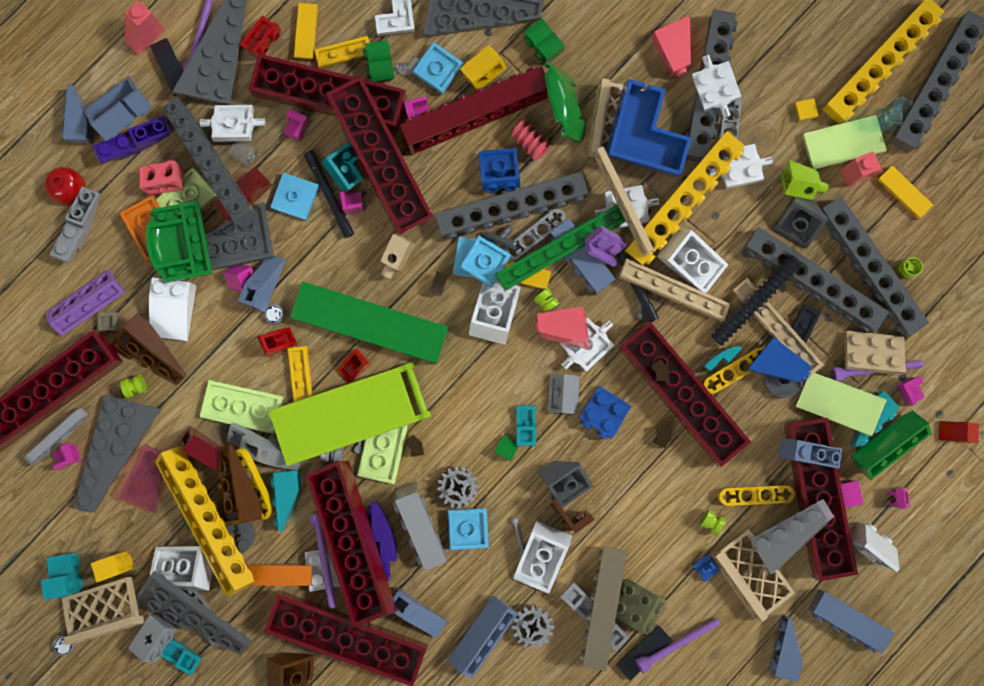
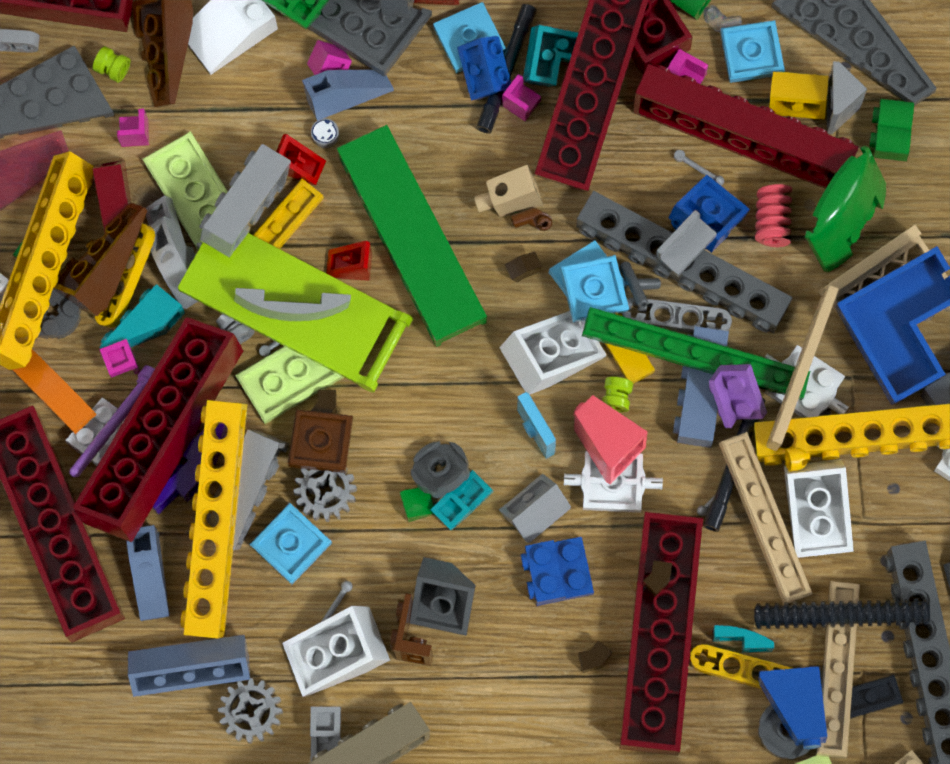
camera: 45 degrees right, 10 degrees down
none -> dark pink panel [100,339,140,378]
none -> dark pink panel [117,108,149,147]
none -> yellow brick [181,400,248,639]
none -> light grey wedge [200,144,291,257]
none -> light grey slope [234,288,351,321]
none -> reddish brown tile [288,409,353,473]
none -> dark grey plate [411,441,470,498]
none -> blue bracket [457,36,511,101]
none -> reddish brown arm [510,208,552,231]
none -> medium azure plate [517,392,556,459]
none -> light grey panel [656,210,717,277]
none -> light grey hinge [674,150,724,186]
none -> yellow hinge [785,448,807,472]
none -> light grey slope [827,61,867,134]

